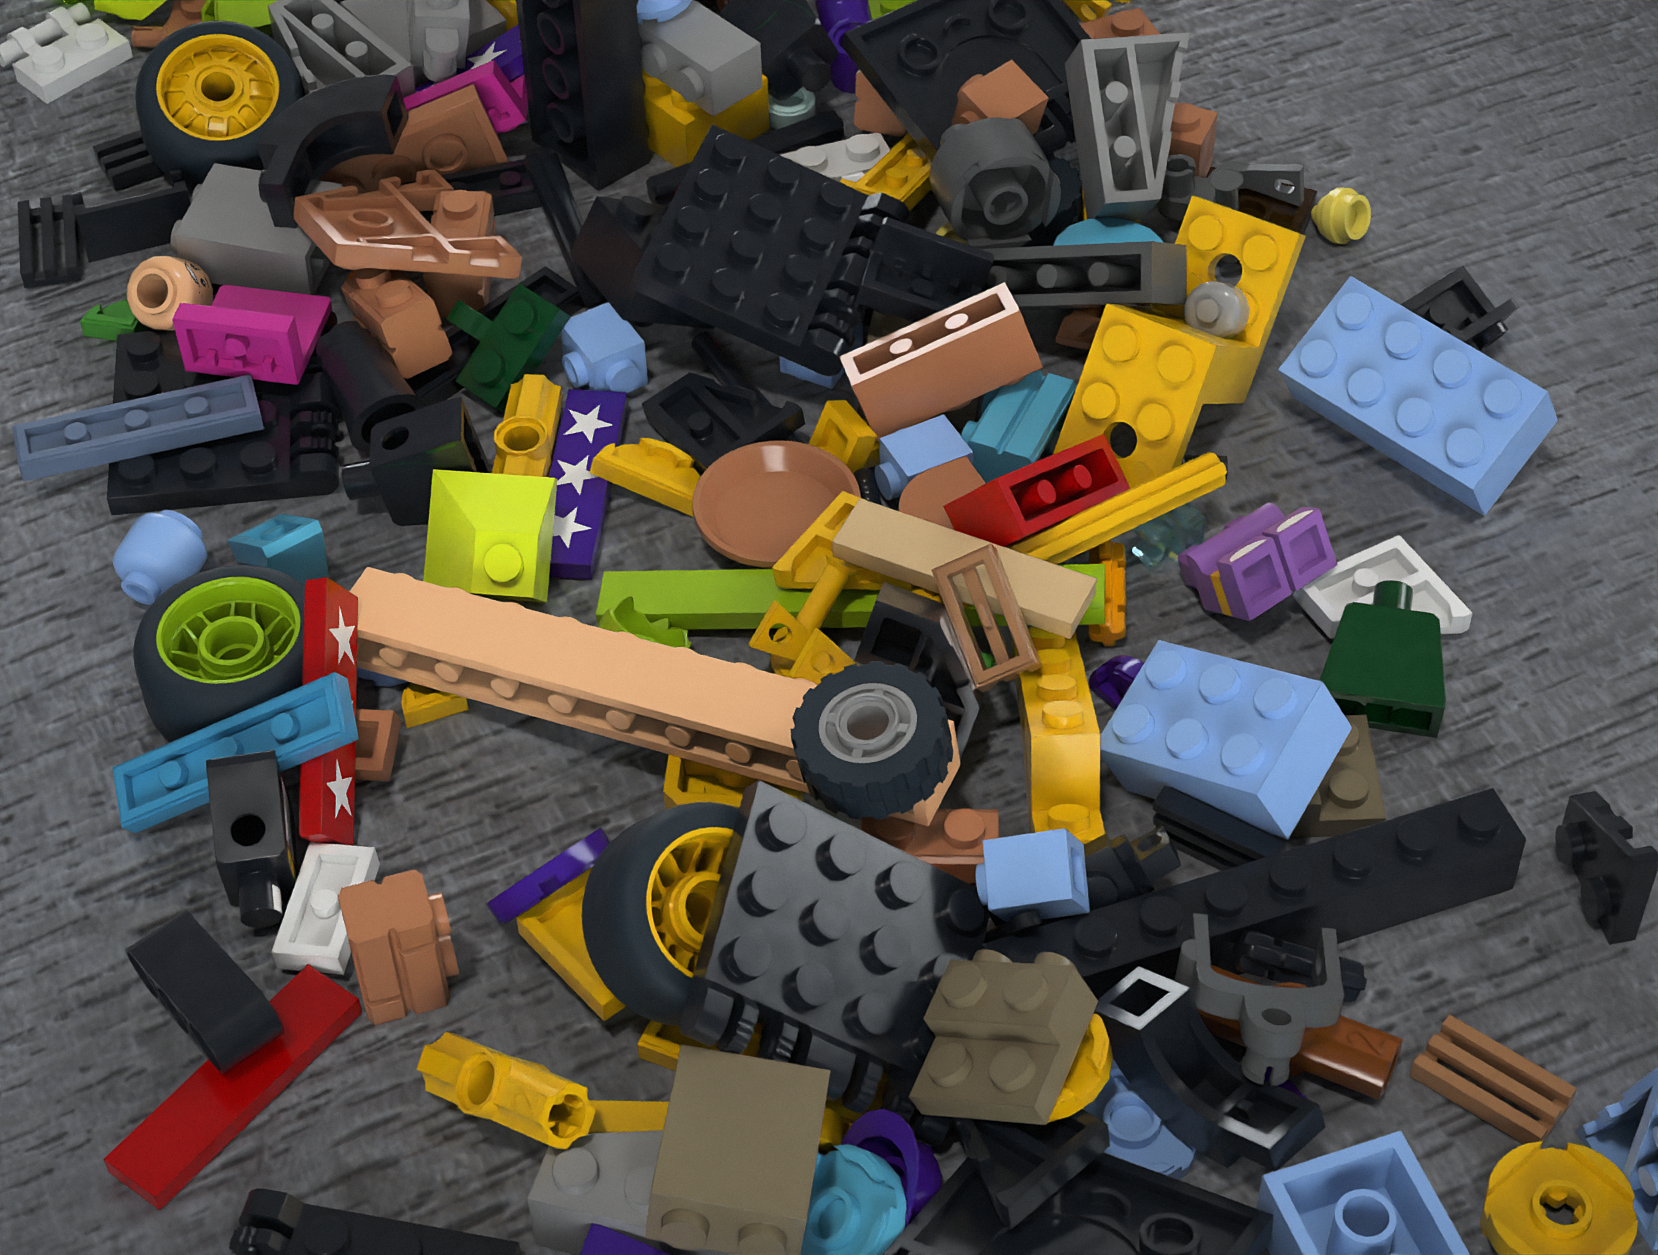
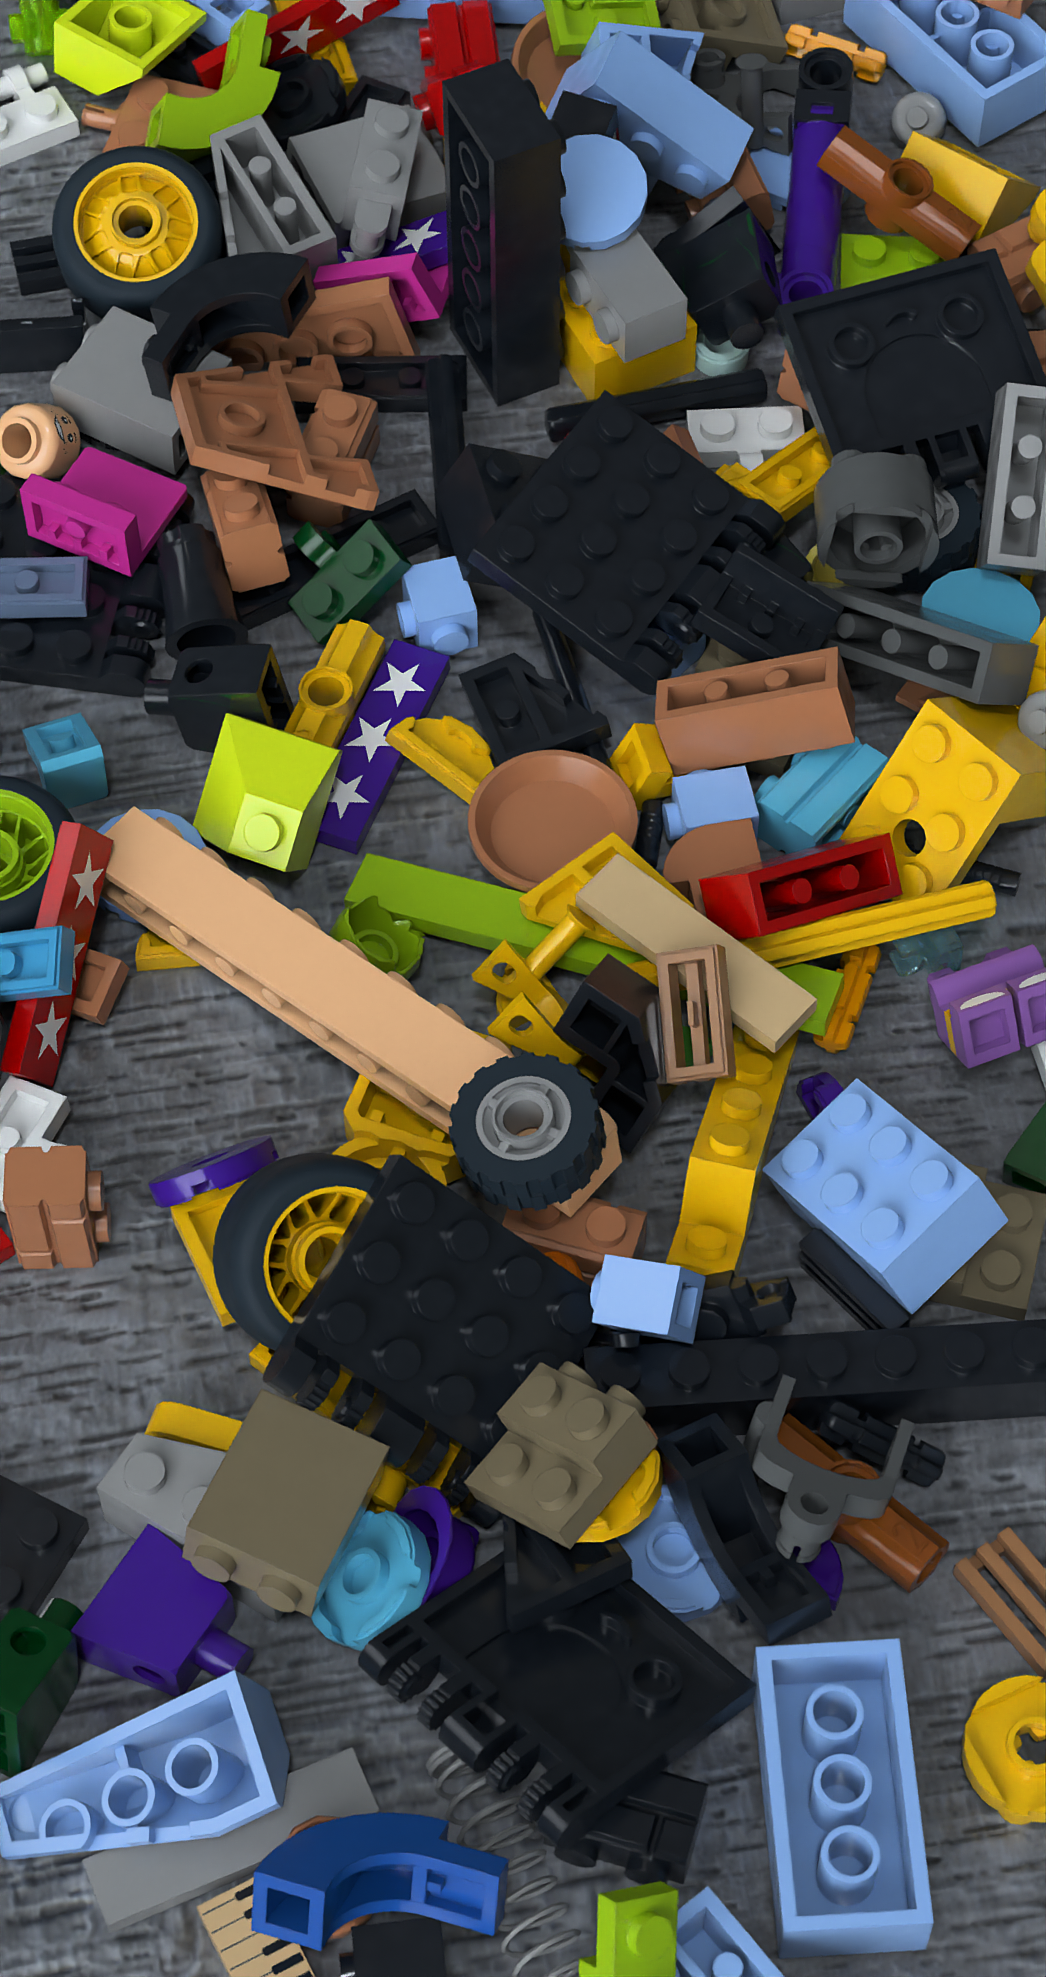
camera: 15 degrees right, 10 degrees up
yellow piece [417,1032,596,1150] -> none
nougat brick [951,60,1049,135] -> none

